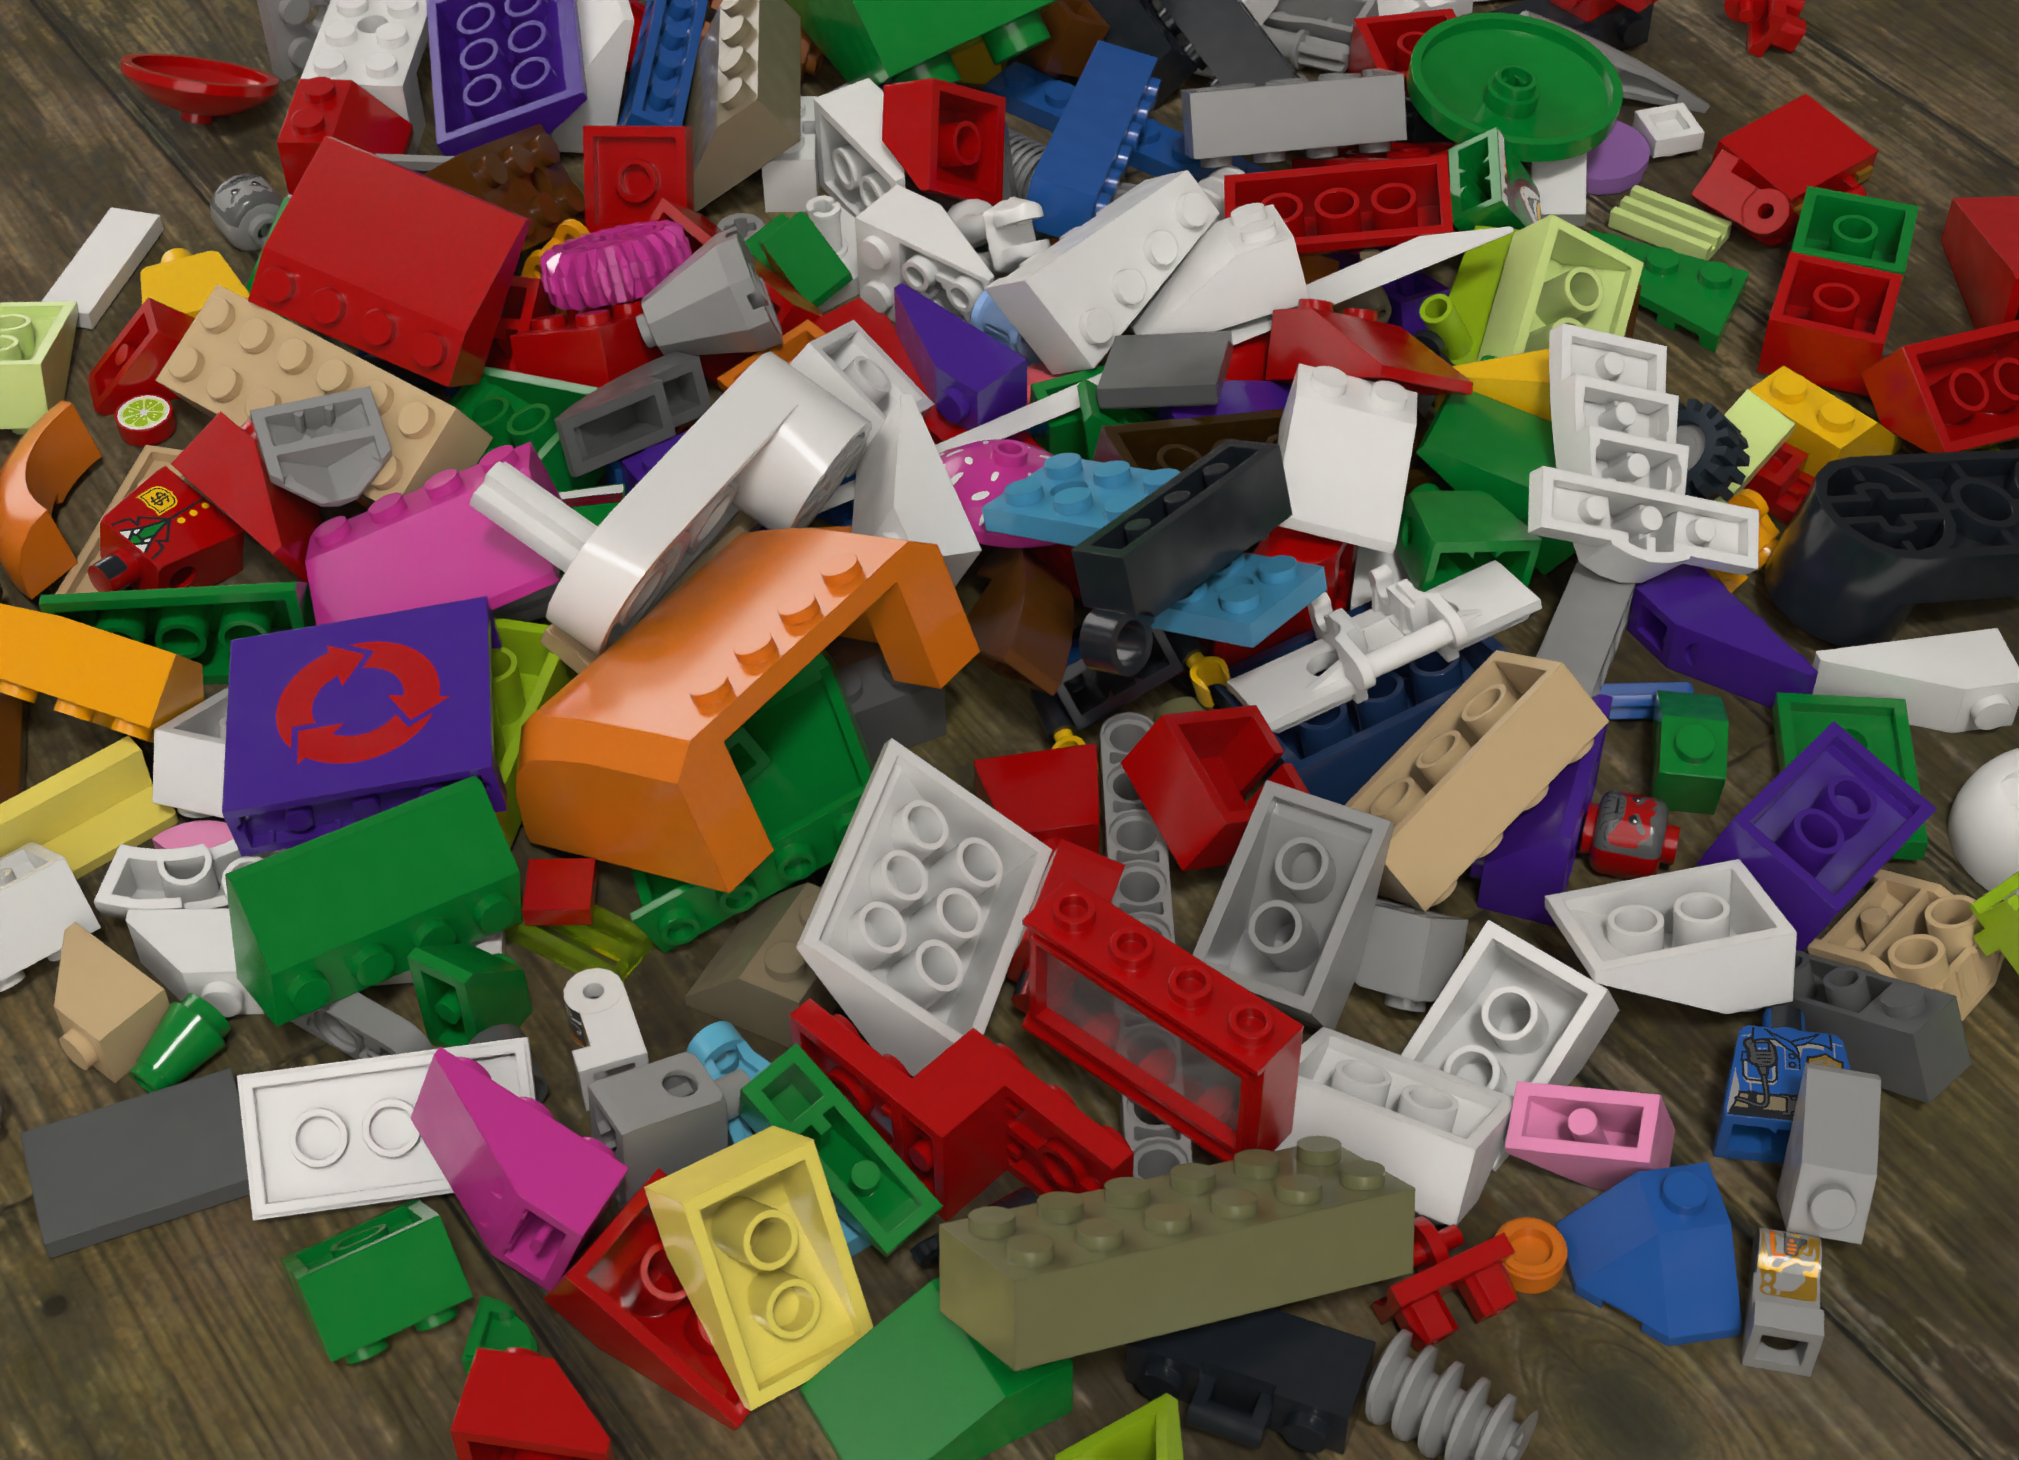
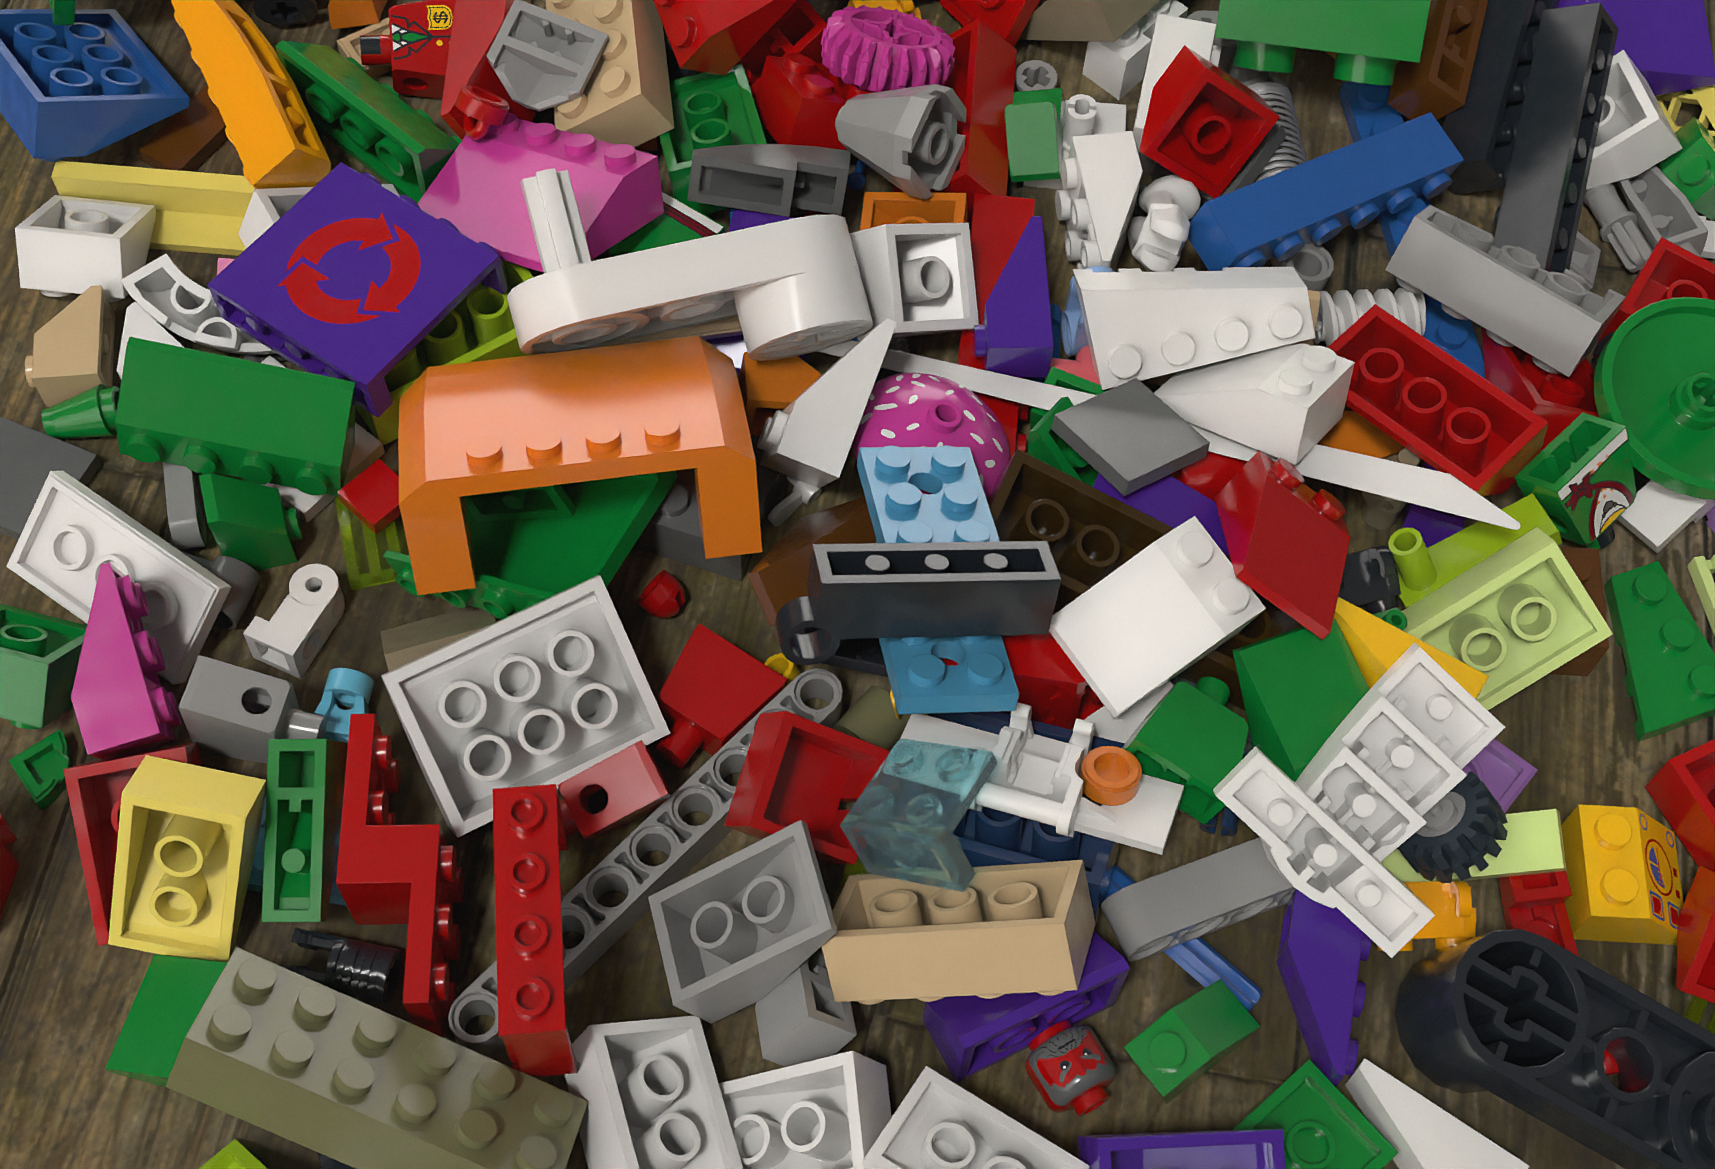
camera: 40 degrees right, 15 degrees up
none -> red tile [455,85,510,140]
none -> clear light blue bracket [840,739,998,892]
none -> orange tile [1079,746,1142,806]

